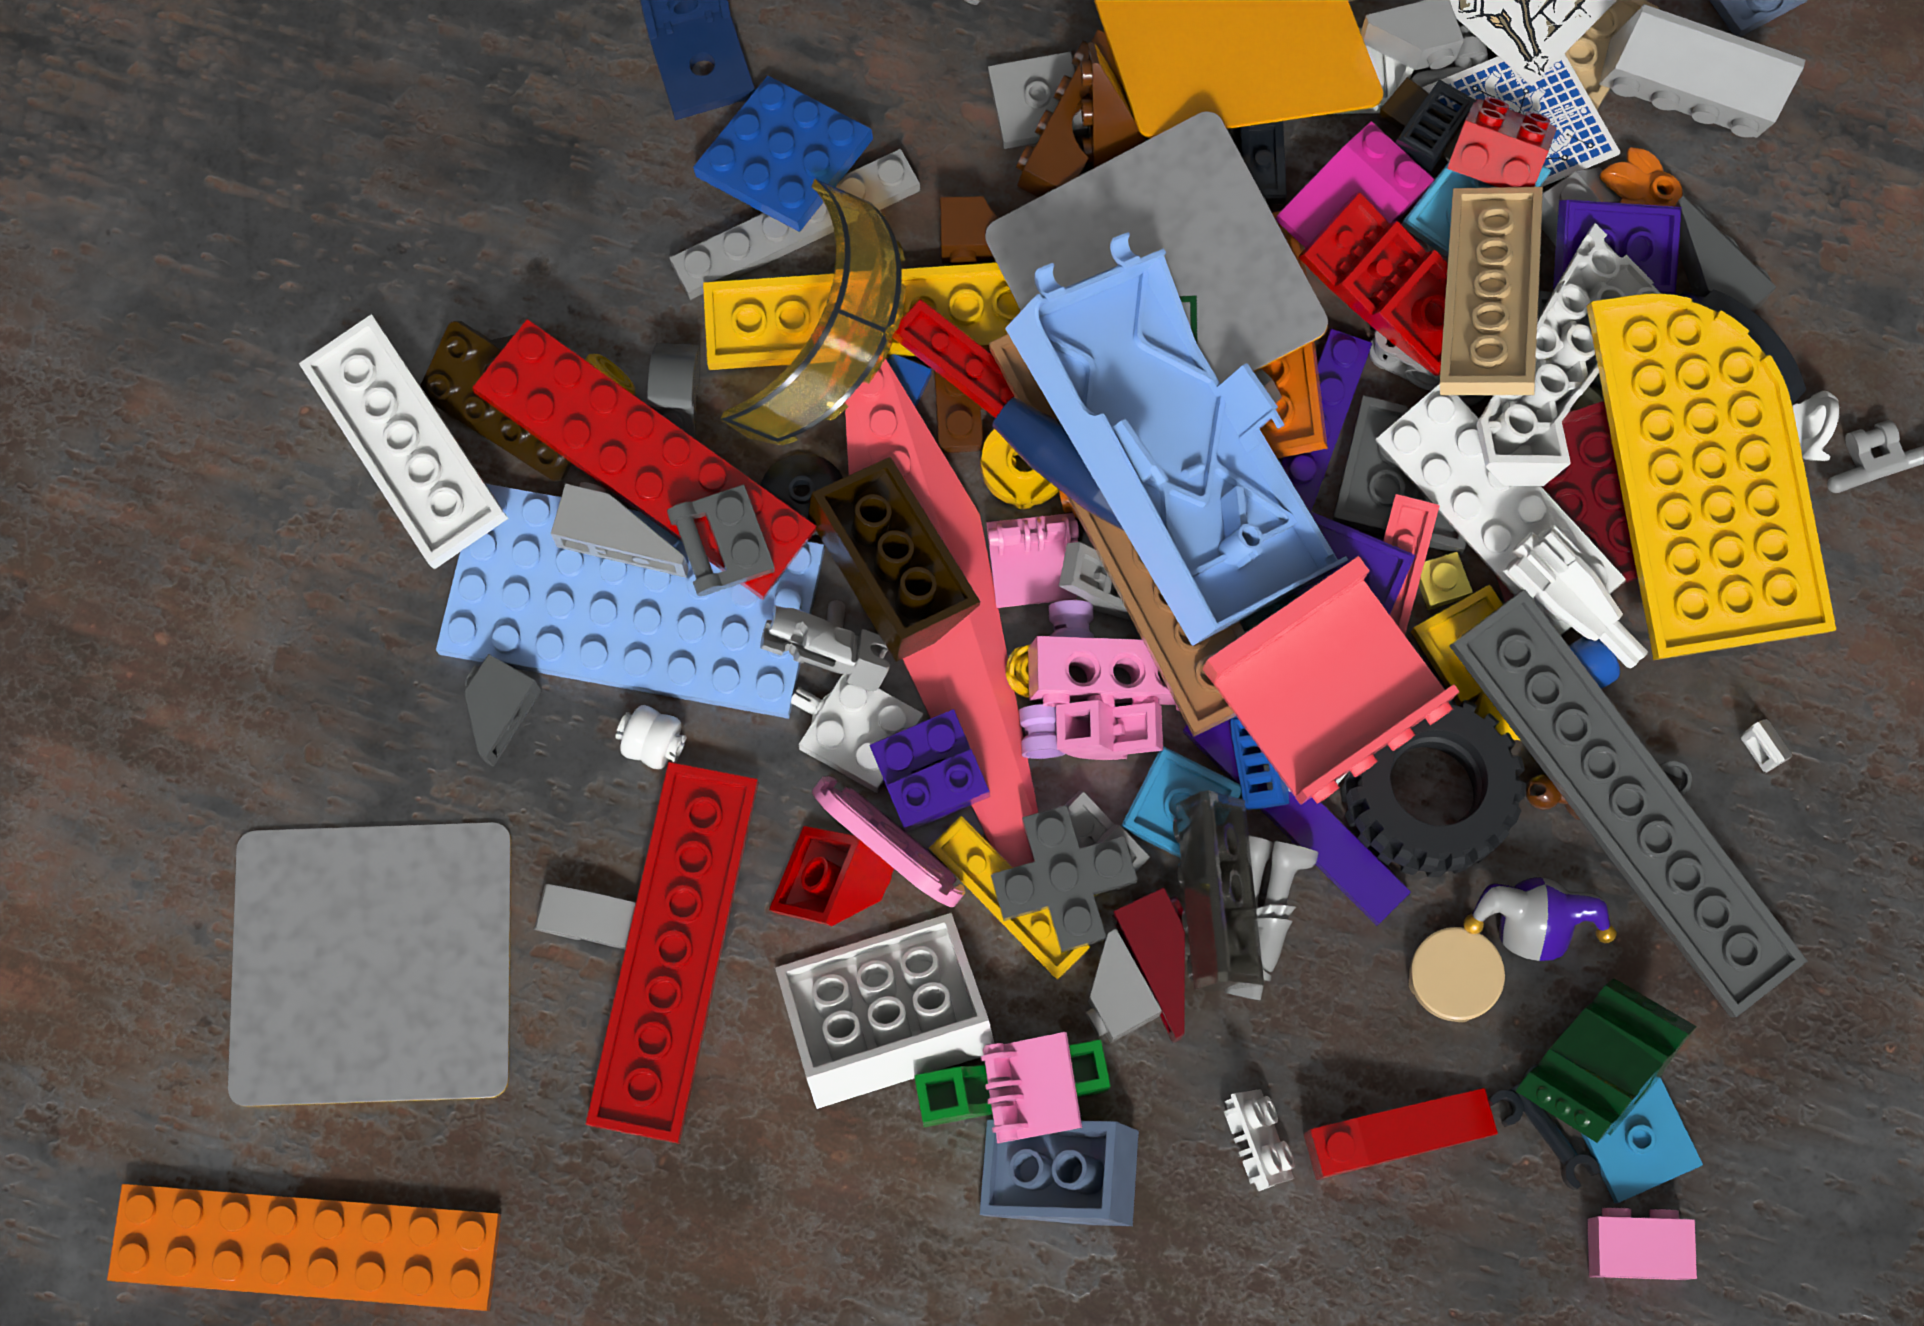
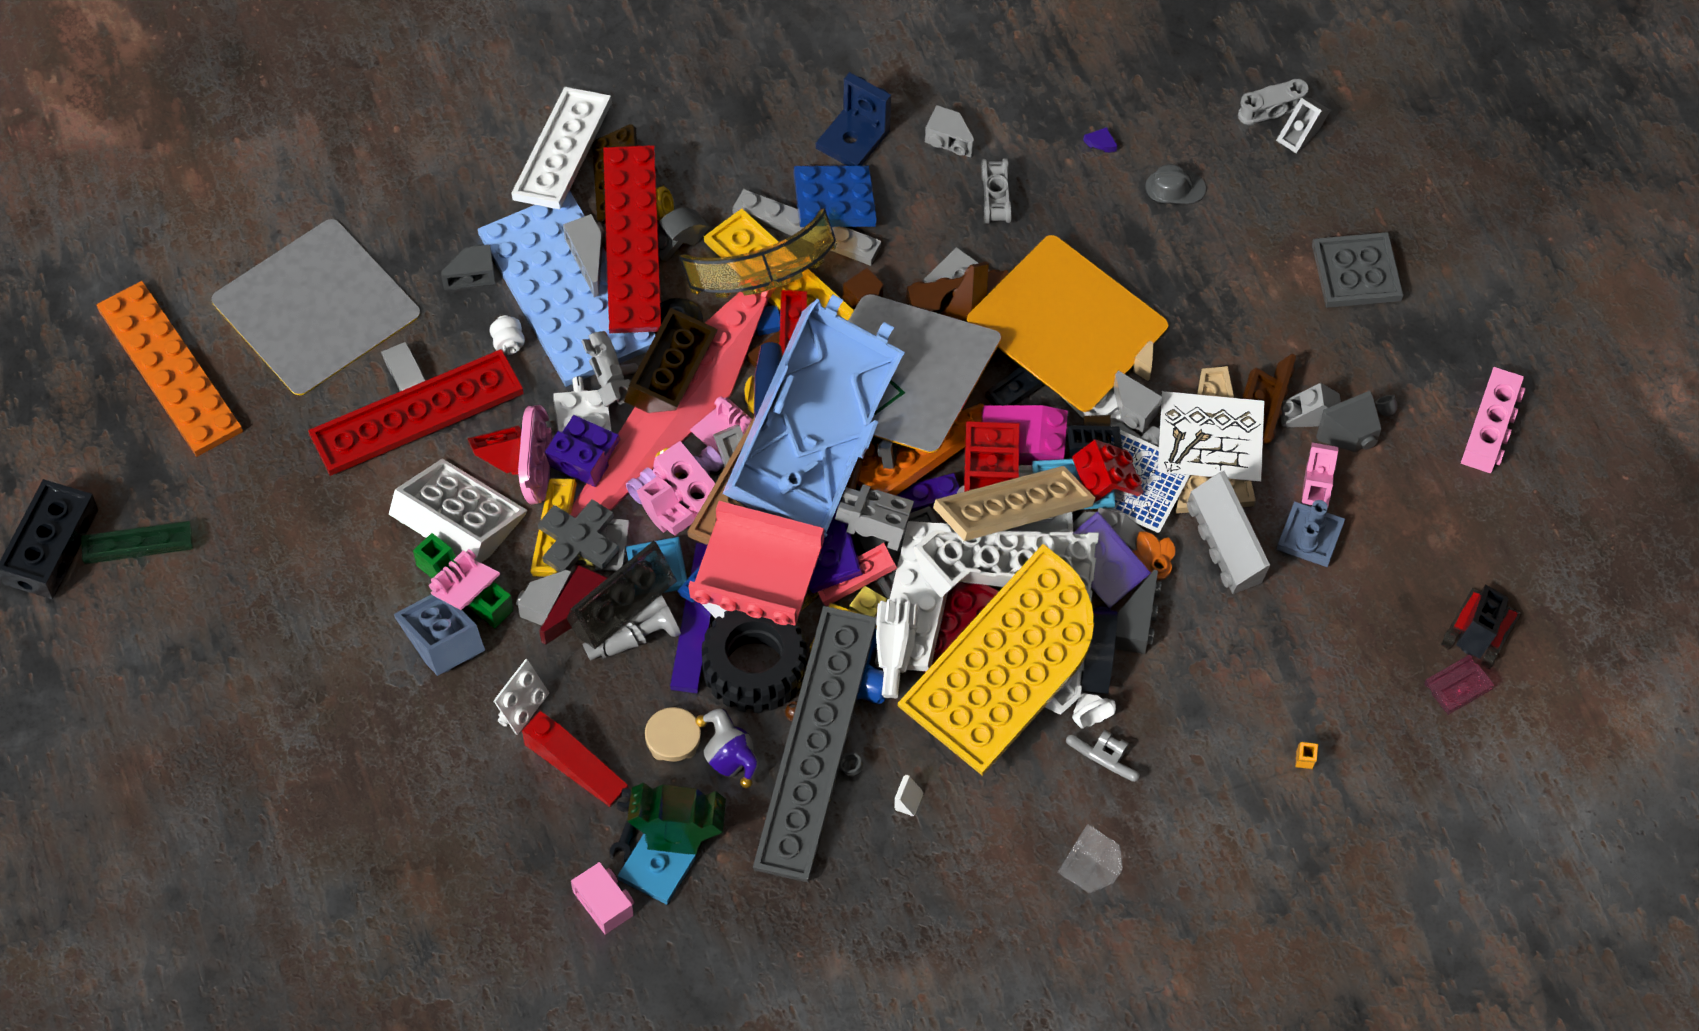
camera: 50 degrees right, 15 degrees down
dark grey plate [667,485,775,596] -> none
none -> light grey hips [835,484,914,551]

